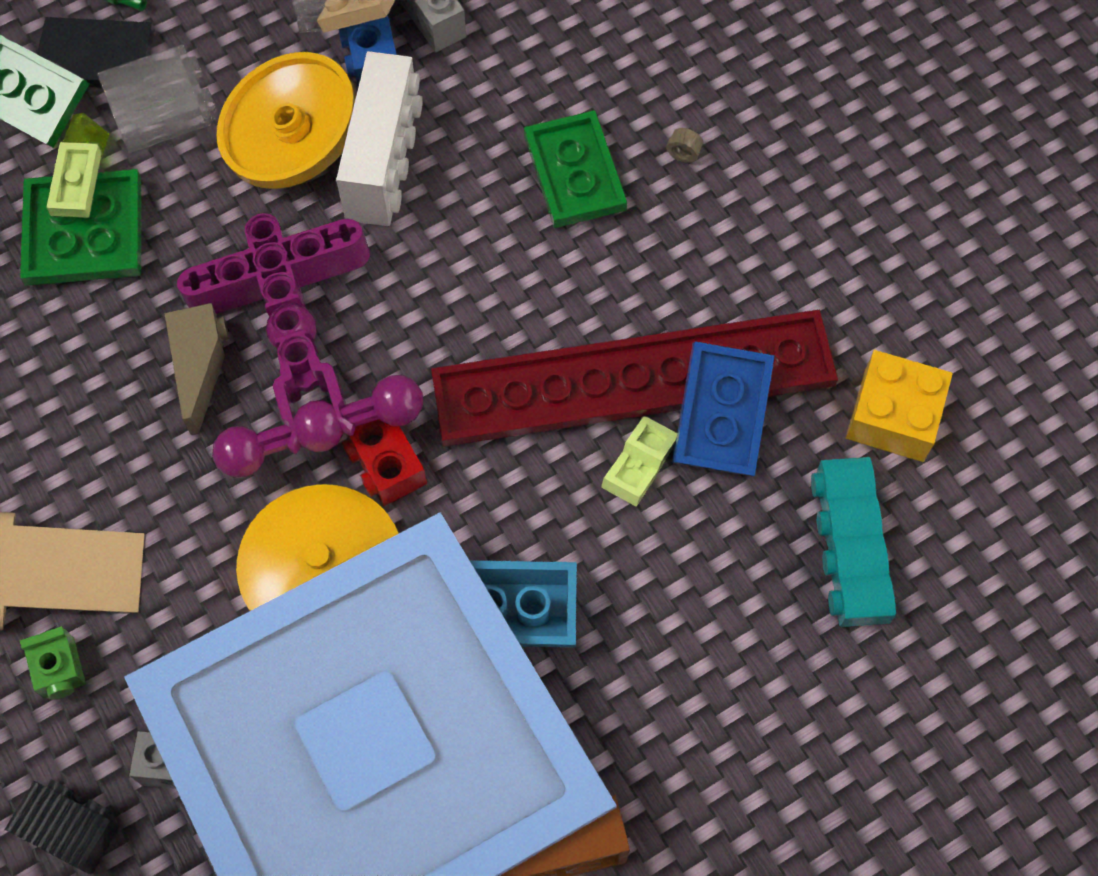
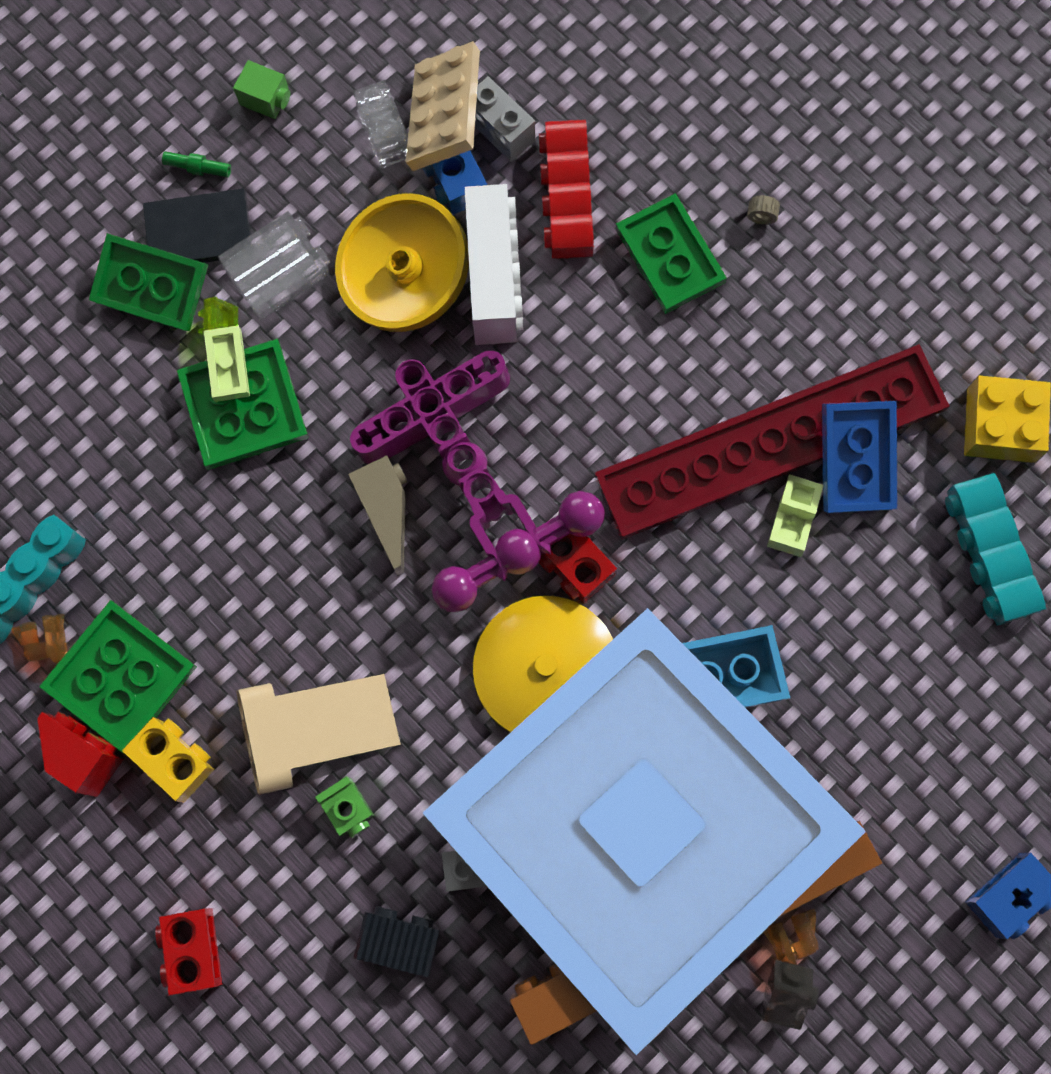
camera: 10 degrees left, 10 degrees up
none -> red brick [539,120,594,259]

